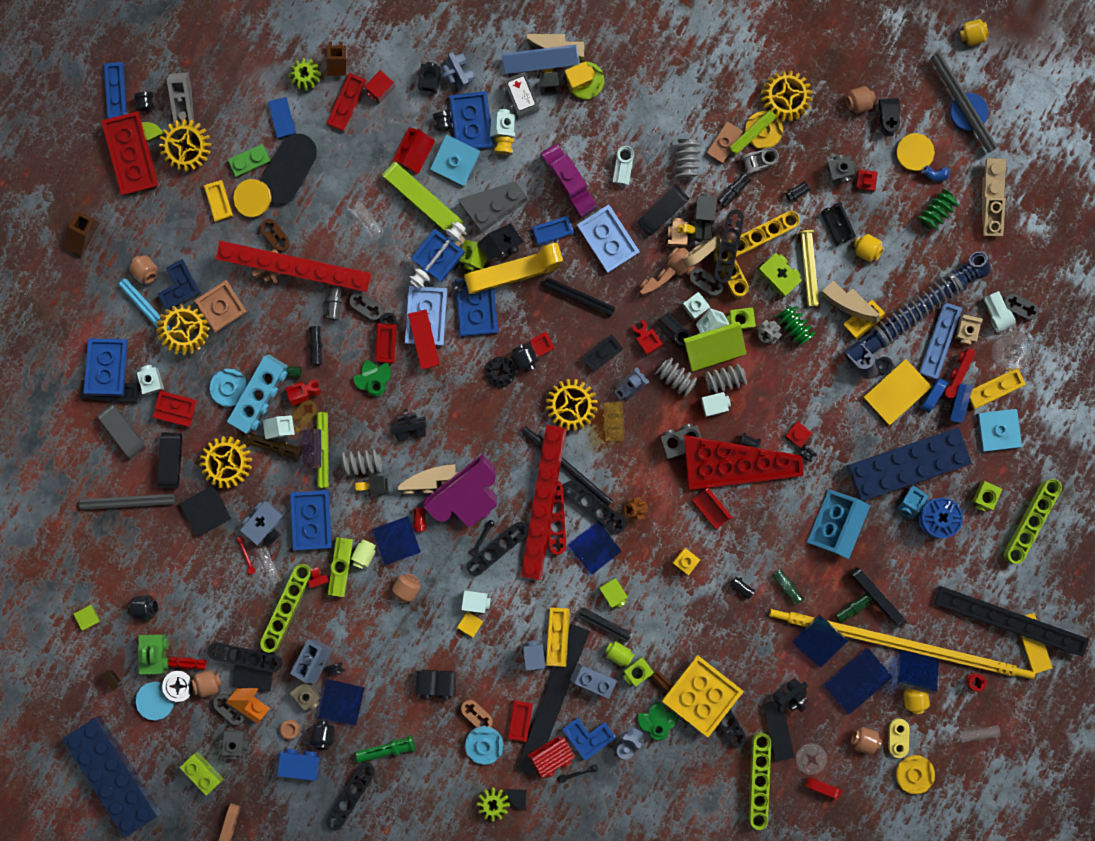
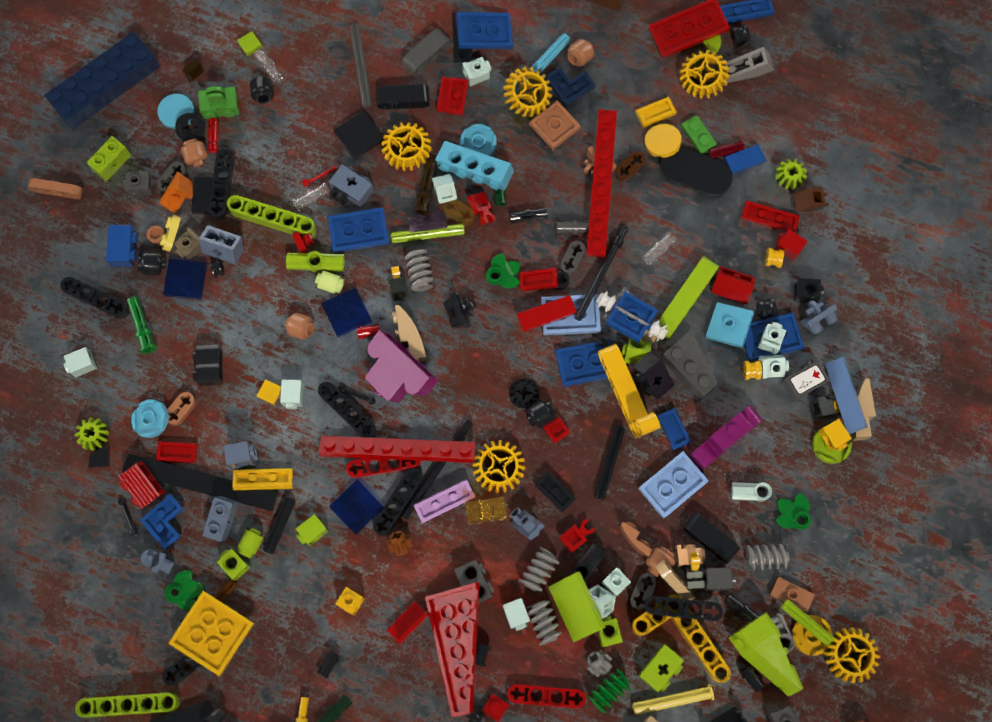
camera: 80 degrees right, 10 degrees down
none -> light aqua brick [63,347,97,377]
none -> light yellow plate [159,214,181,252]
none -> clear pin [254,49,284,84]
none -> lavender plate [414,479,475,523]
none -> red beam [507,684,586,708]
none -> black bar [574,225,628,321]
none -> dark red axle [708,140,745,159]
none -> lime wedge [729,613,803,697]
none -> light aqua brick [758,322,786,355]
none -> yellow wheel [765,248,784,268]
none -> green plate [776,493,811,530]

